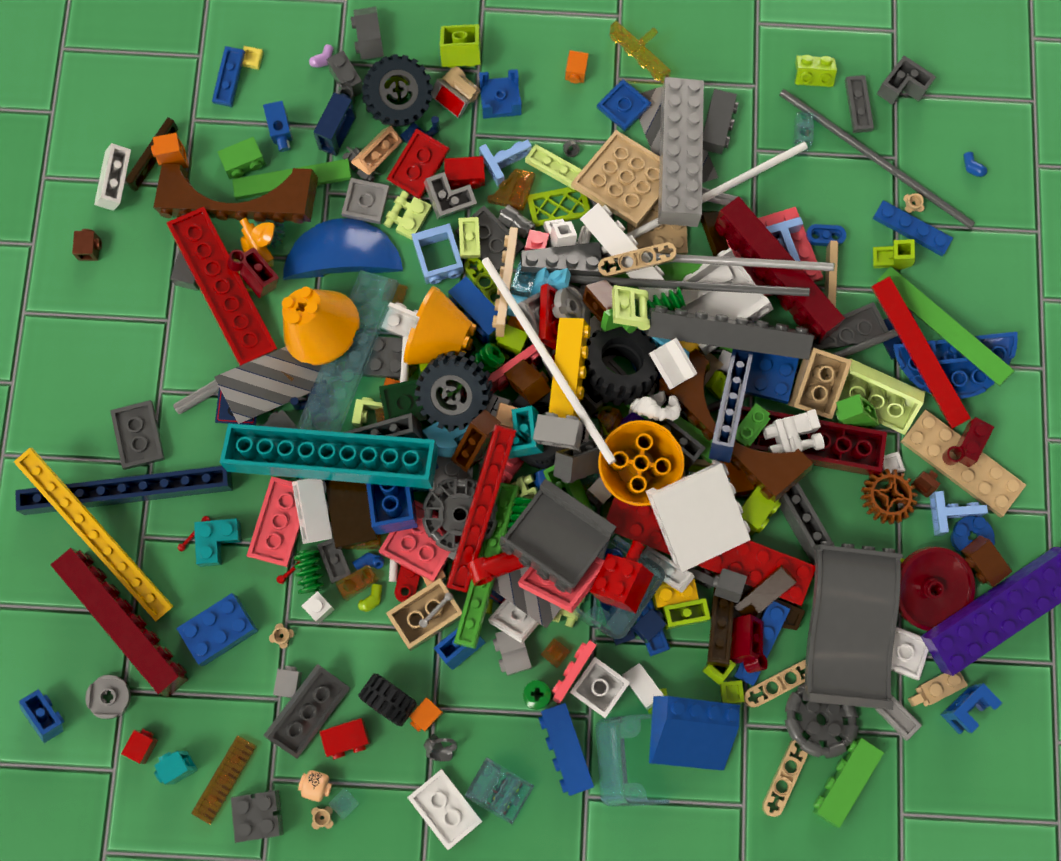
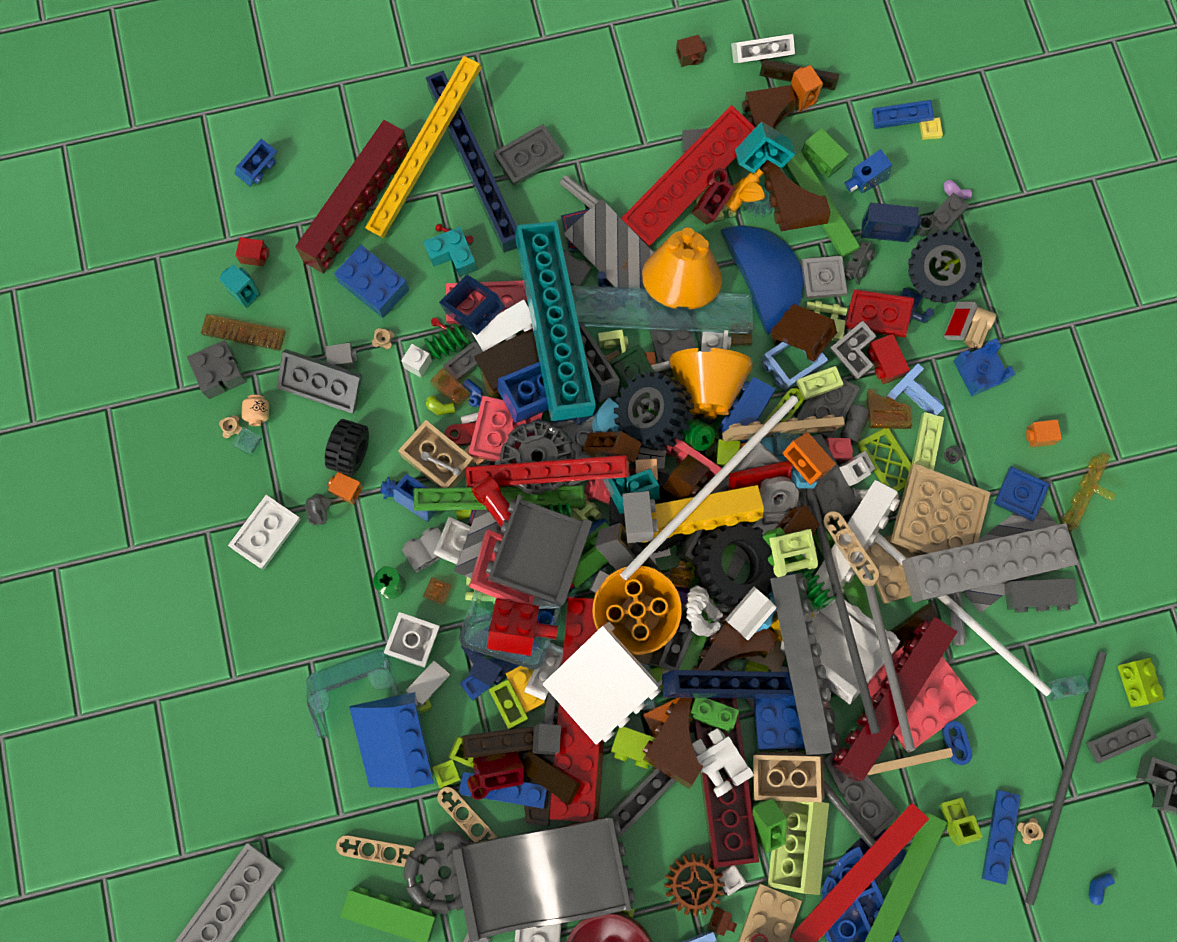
camera: 75 degrees right, 0 degrees up
light grey plate [85,675,131,719] -> none
red brick [319,718,371,760] -> none
dark grey brick [351,7,384,60] -> none
light nougat slope [351,126,402,175] -> none
lime brick [440,24,481,68] -> none
clear light blue piece [465,757,534,825] -> none
blue brick [538,703,594,796] -> none
coral plate [551,640,596,704] -> none
light blue bracket [766,217,803,261] -> none
none -> blue plate [381,477,396,499]
none -> dark blue window [439,274,505,335]
none -> teal brick [735,121,795,173]
none -> reddish brown panel [770,304,837,362]
none -> orange brick [782,432,836,485]

